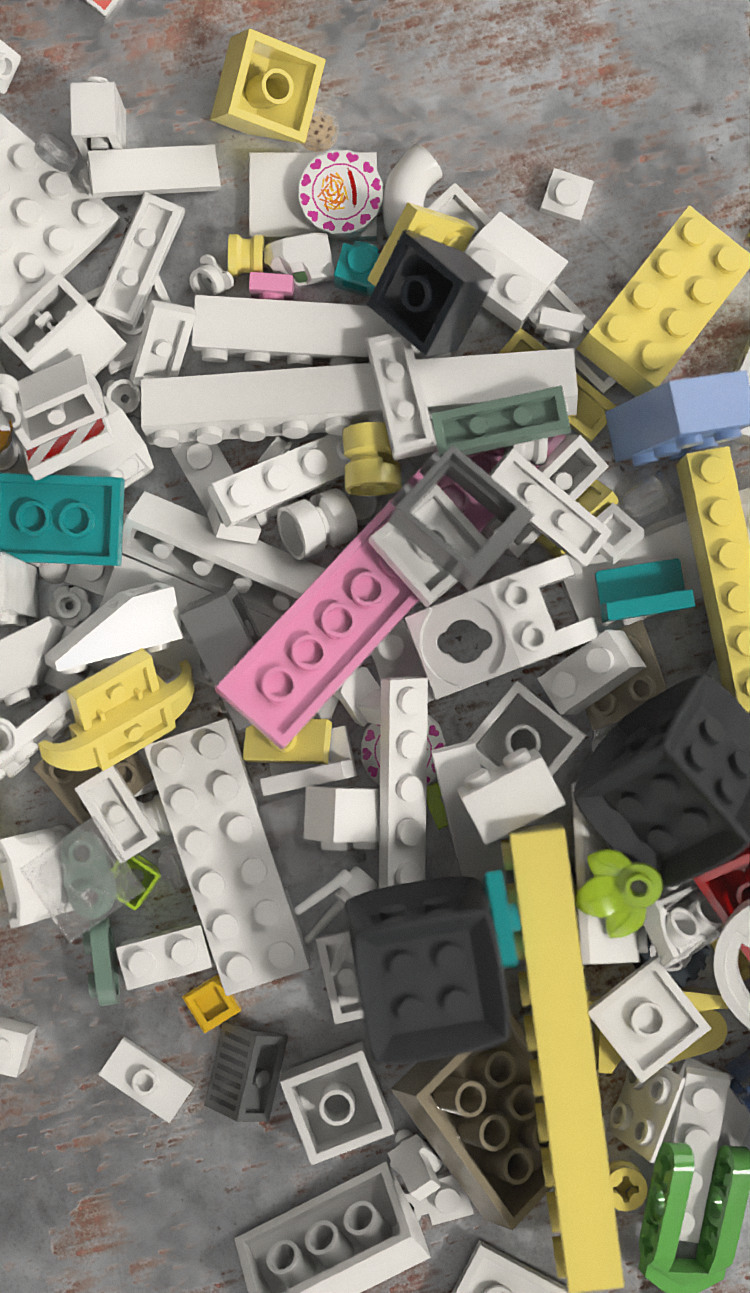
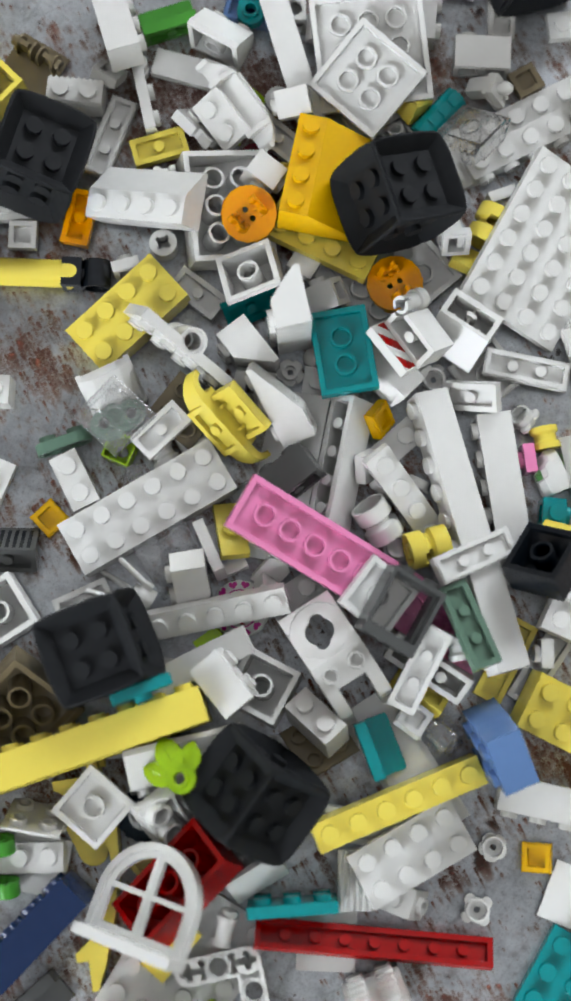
camera: 85 degrees right, 5 degrees down
none -> yellow tile [364,399,395,440]

